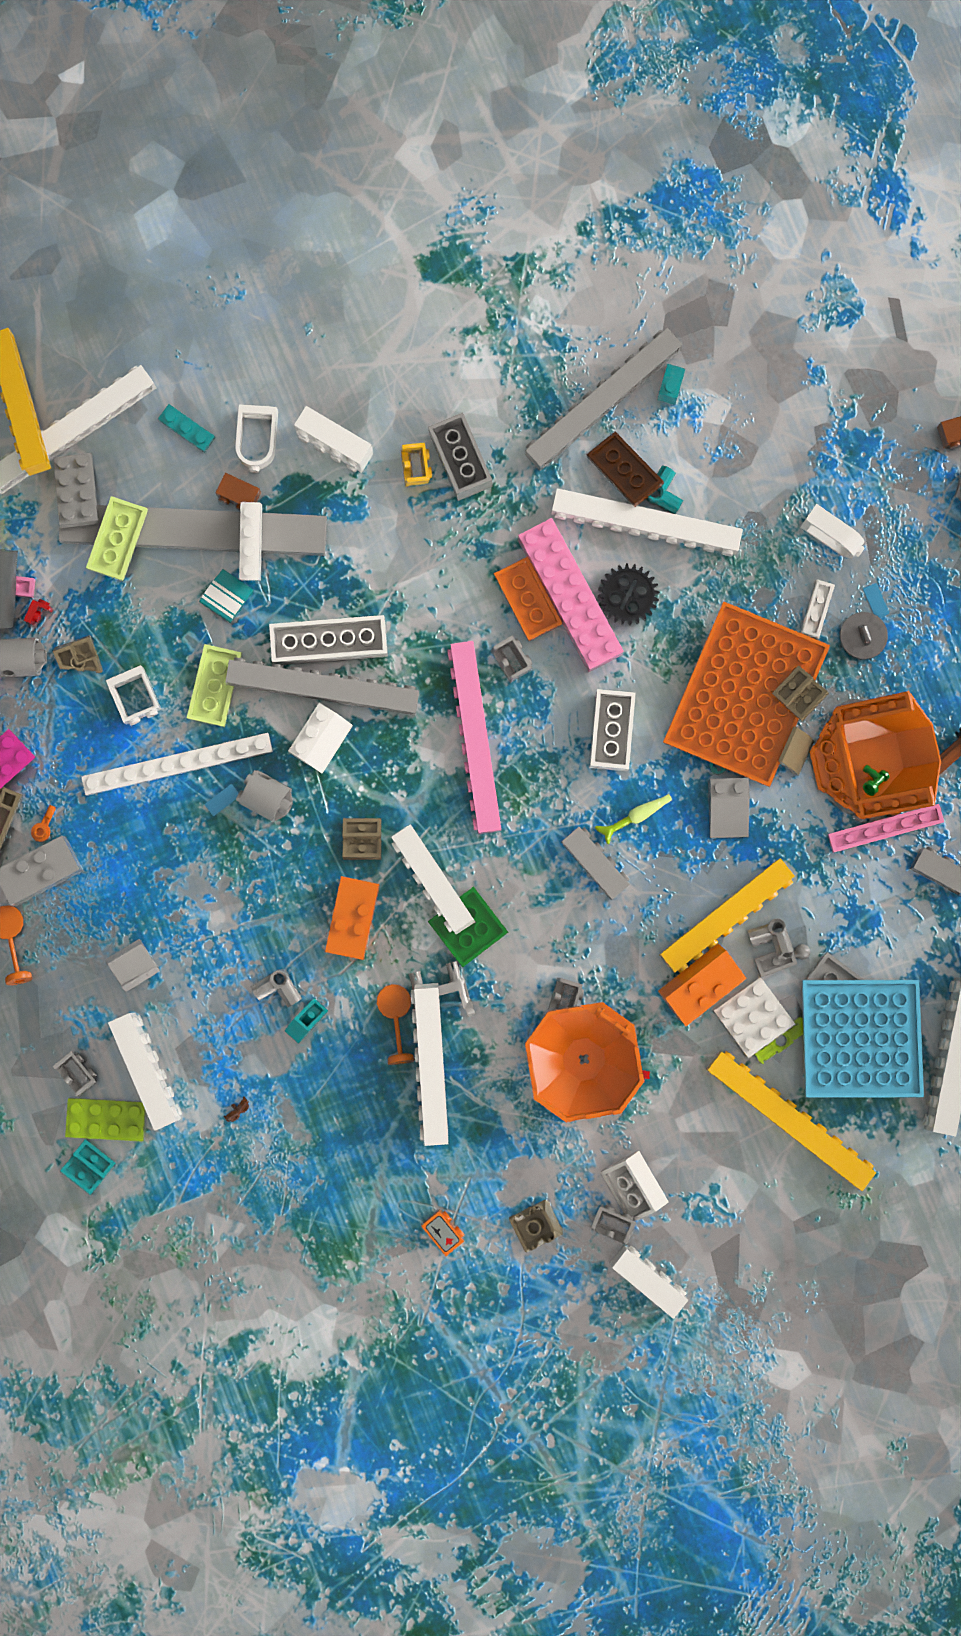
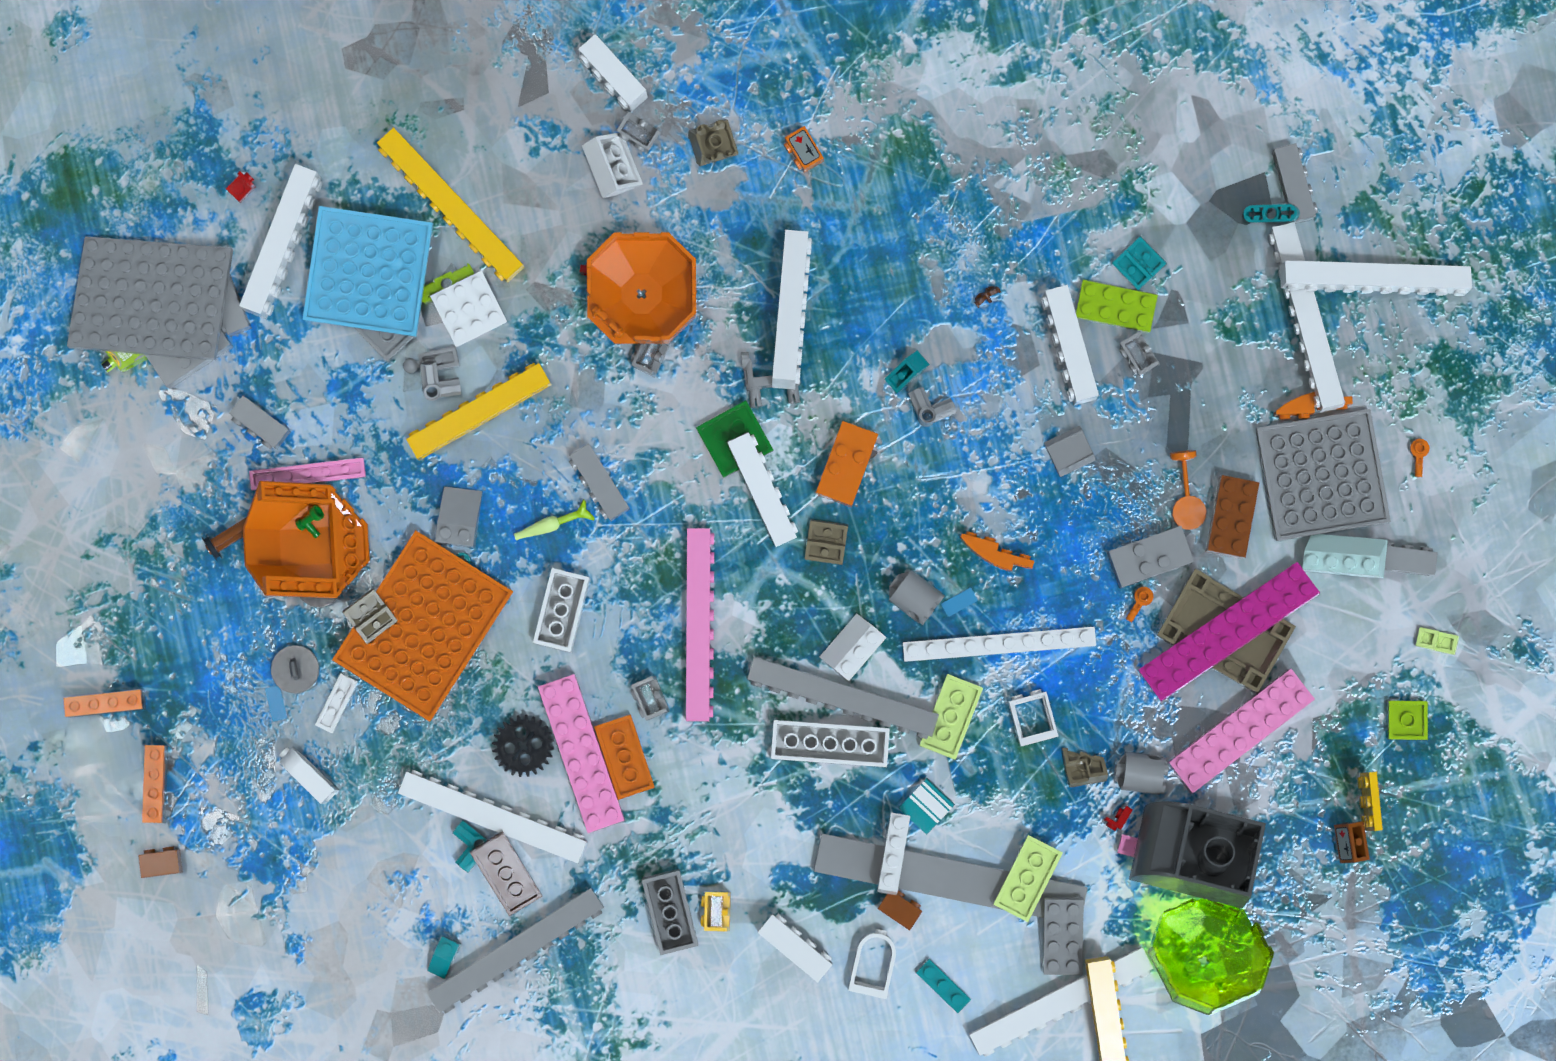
camera: 165 degrees left, 0 degrees up
orange piece [377,984,415,1065] -> none
orange brick [658,944,747,1026] -> none
dark tan slope [778,726,814,775] -> none
none -> orange slope [960,531,1034,572]

